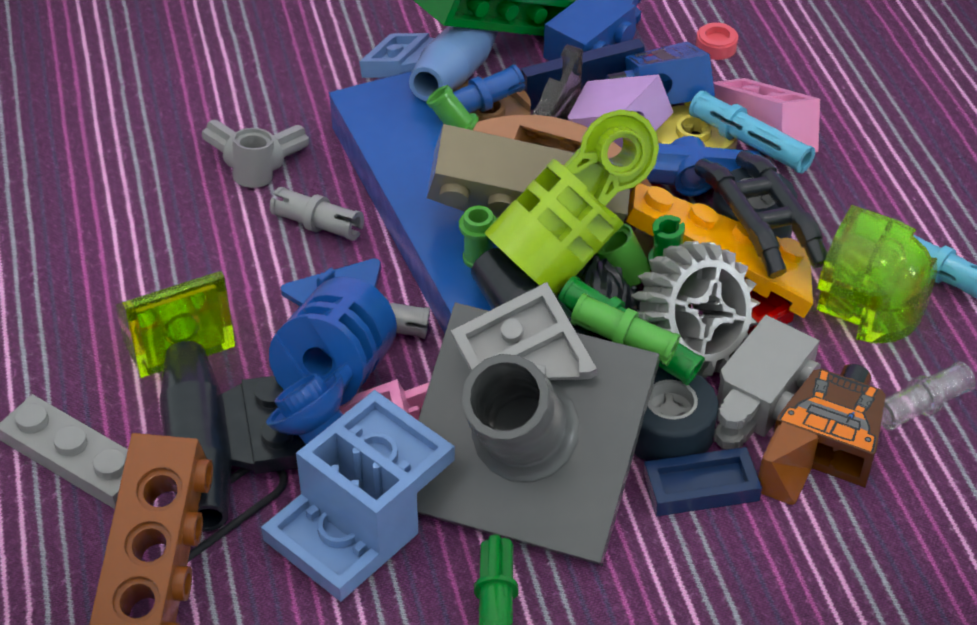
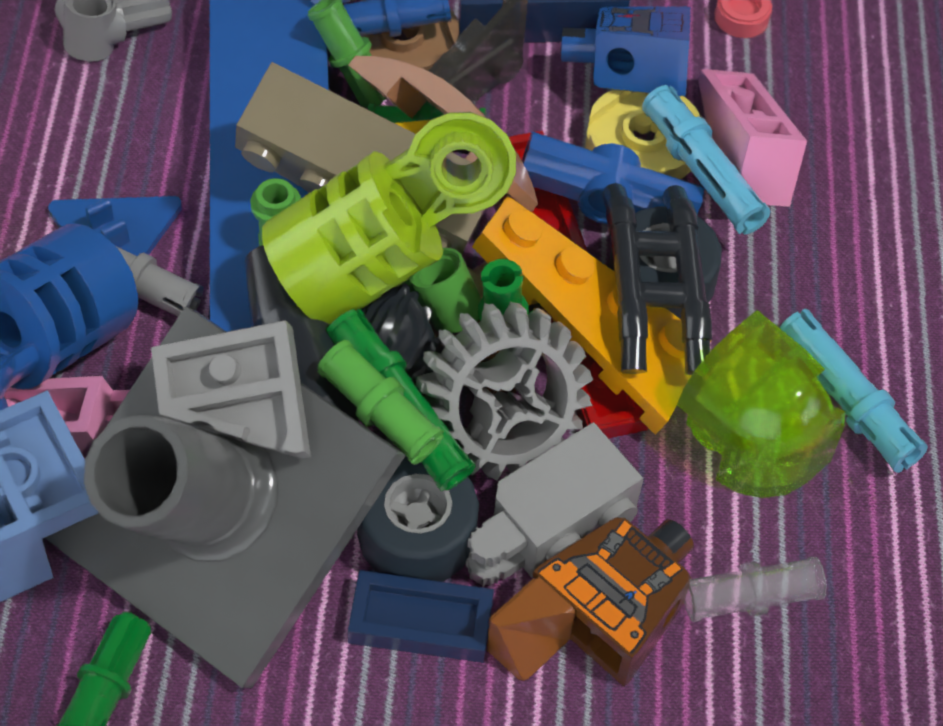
camera: 15 degrees right, 10 degrees up
light grey pin [270,187,364,241] -> none
lavender torso [568,74,673,148] -> none

